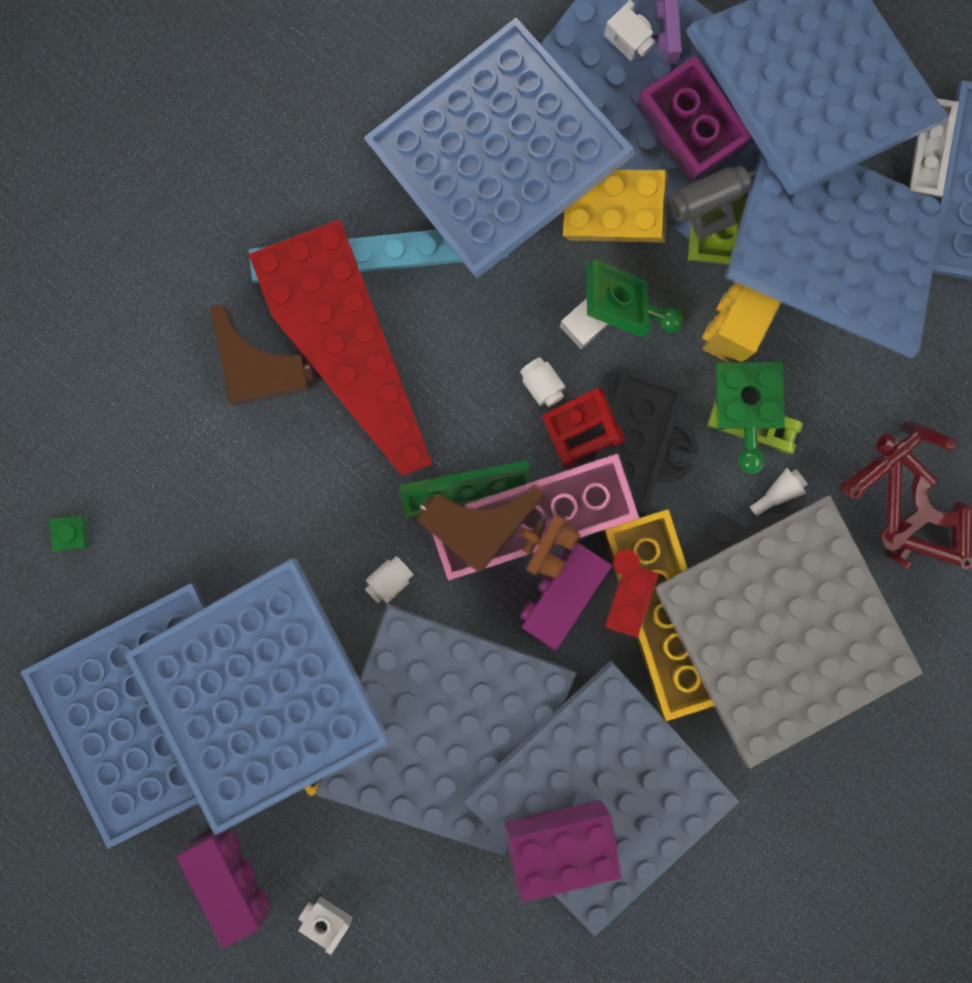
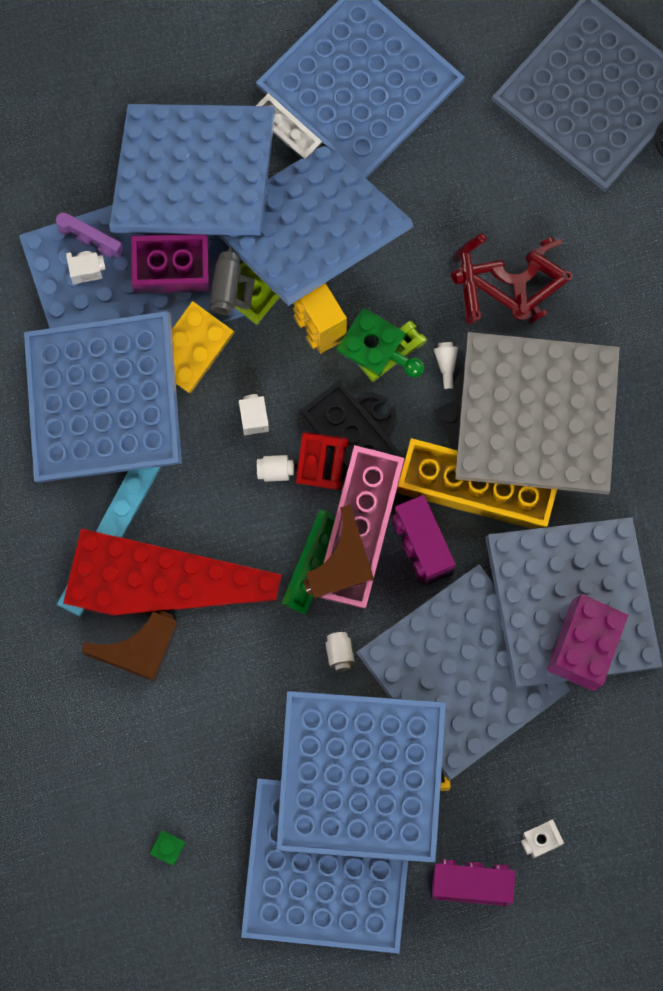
camera: 60 degrees left, 10 degrees down
dark orange hips [520,515,581,578] -> none
green plate [586,258,685,338] -> none
red hinge [605,549,659,638] -> none

